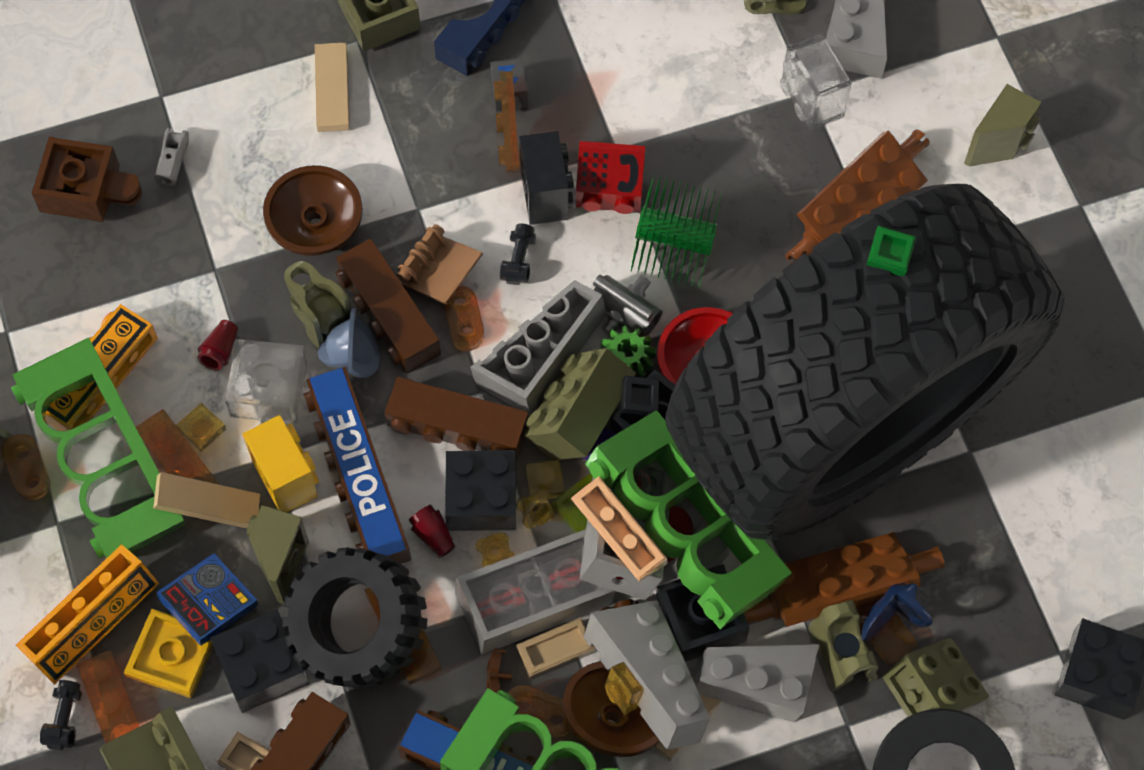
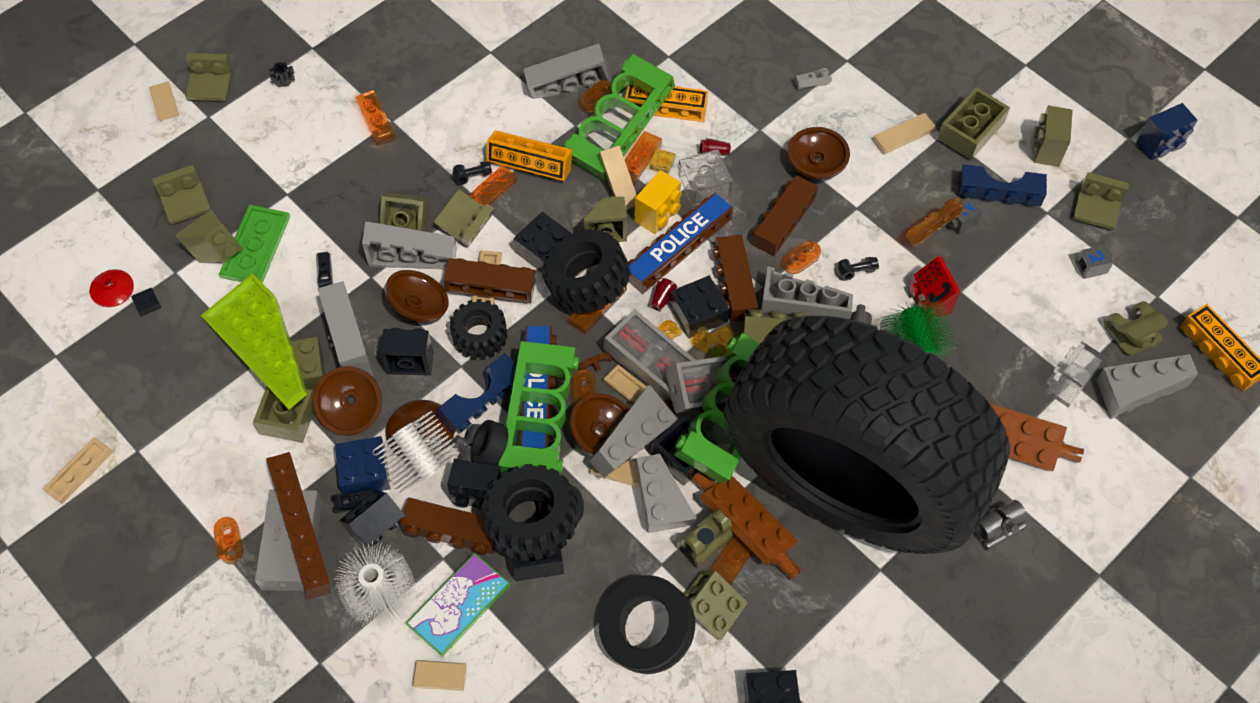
camera: 65 degrees right, 5 degrees down
reddish brown brick [31,137,142,222] -> none
yellow tile [124,609,214,699] -> none
tile [157,553,258,646] -> none
olive piece [284,261,352,348] -> none
sand blue helmet [318,308,380,378] -> none
medium nougat hinge [396,224,483,304] -> none
black brick [519,131,574,225] -> none
light nougat slope [571,476,667,582] -> none
clear yellow plate [605,662,644,715] -> none
dark blue piece [861,582,933,641] -> none
green tile [866,226,916,277] -> none
olive slope [964,84,1042,167] -> none

